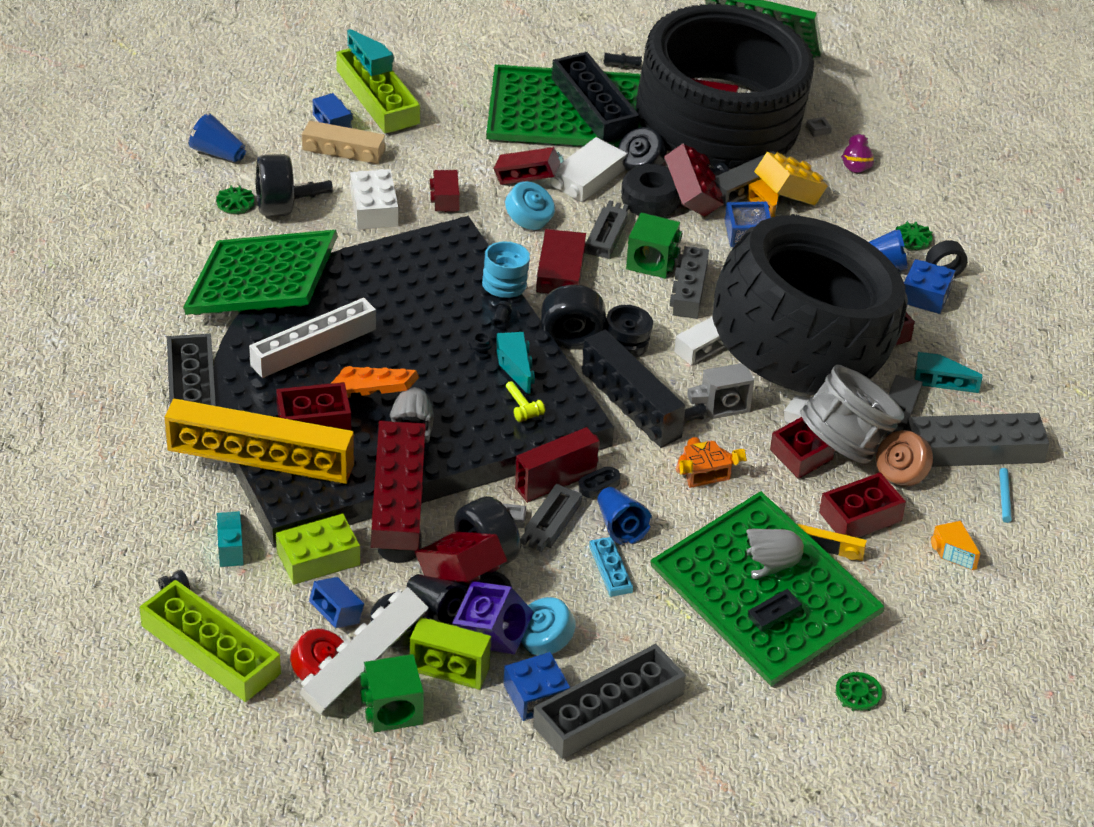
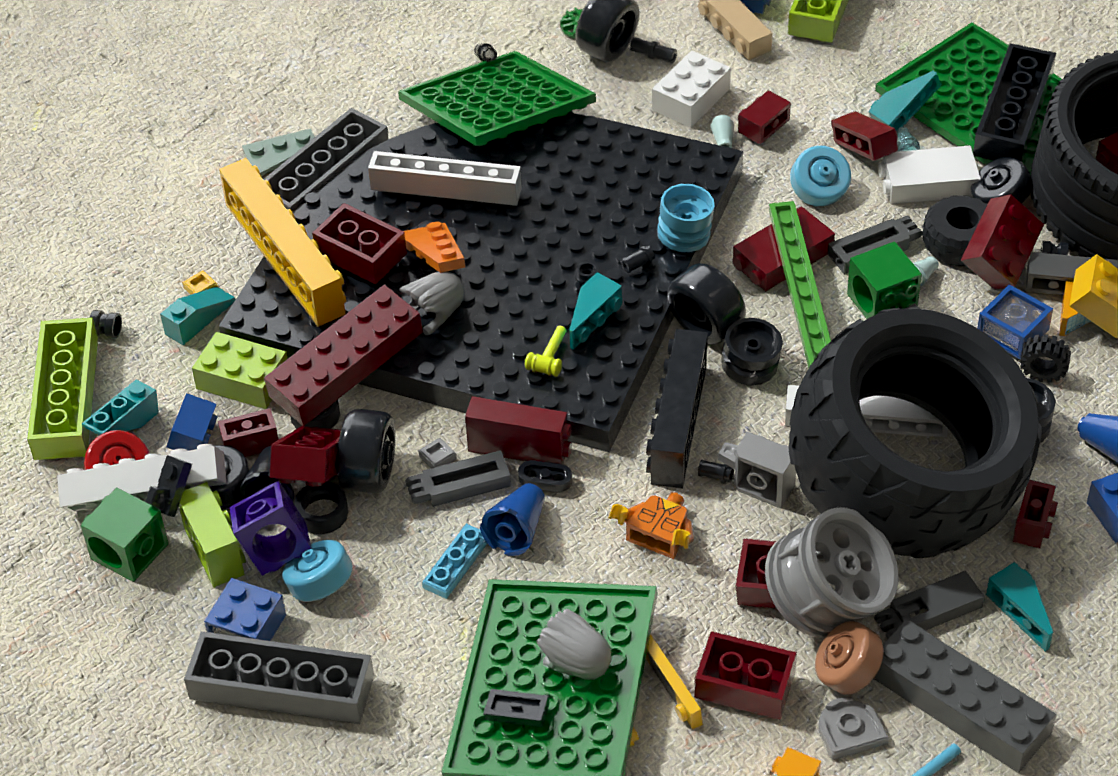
camera: 50 degrees right, 5 degrees up
none -> teal slope [82,379,159,435]
none -> black hinge [145,455,193,517]
none -> yellow tile [182,270,218,295]
none -> dark red brick [218,408,279,457]
none -> wing [242,128,314,176]
none -> black pin [474,43,497,62]
none -> light aqua cone [711,115,734,148]
none -> bright green plate [769,201,831,368]
none -> light grey tile [818,697,889,760]
none -> teal slope [868,71,941,133]

